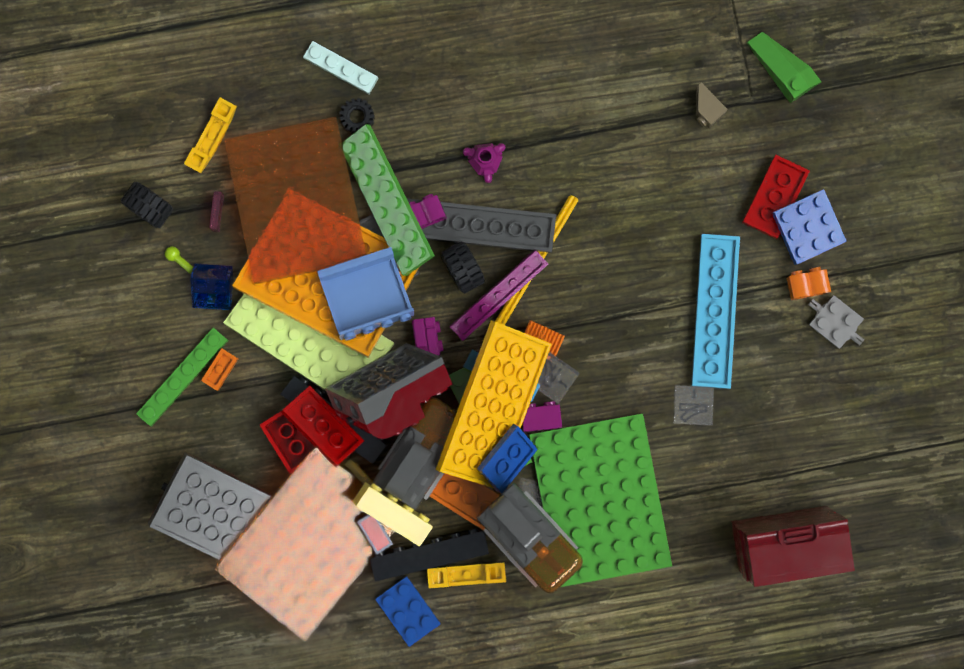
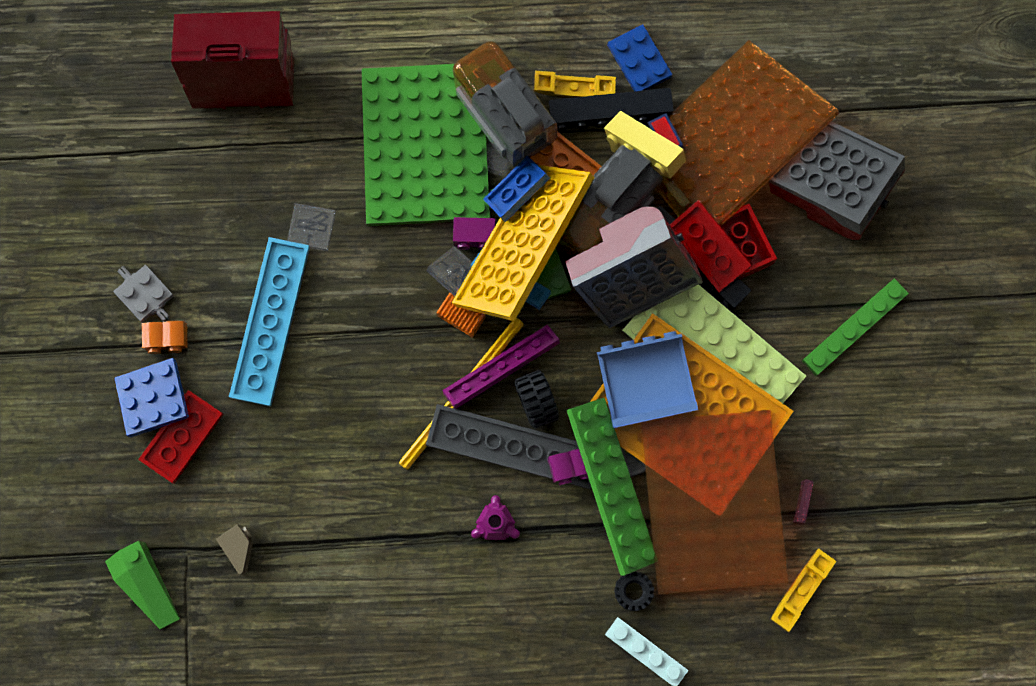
camera: 170 degrees left, 5 degrees down
black tyre [121,181,173,228] -> none
lime bar [165,246,195,274] -> none
clear blue slope [190,264,233,310] -> none
orange plate [201,348,238,391] -> none
magenta brick [412,317,444,356] -> none

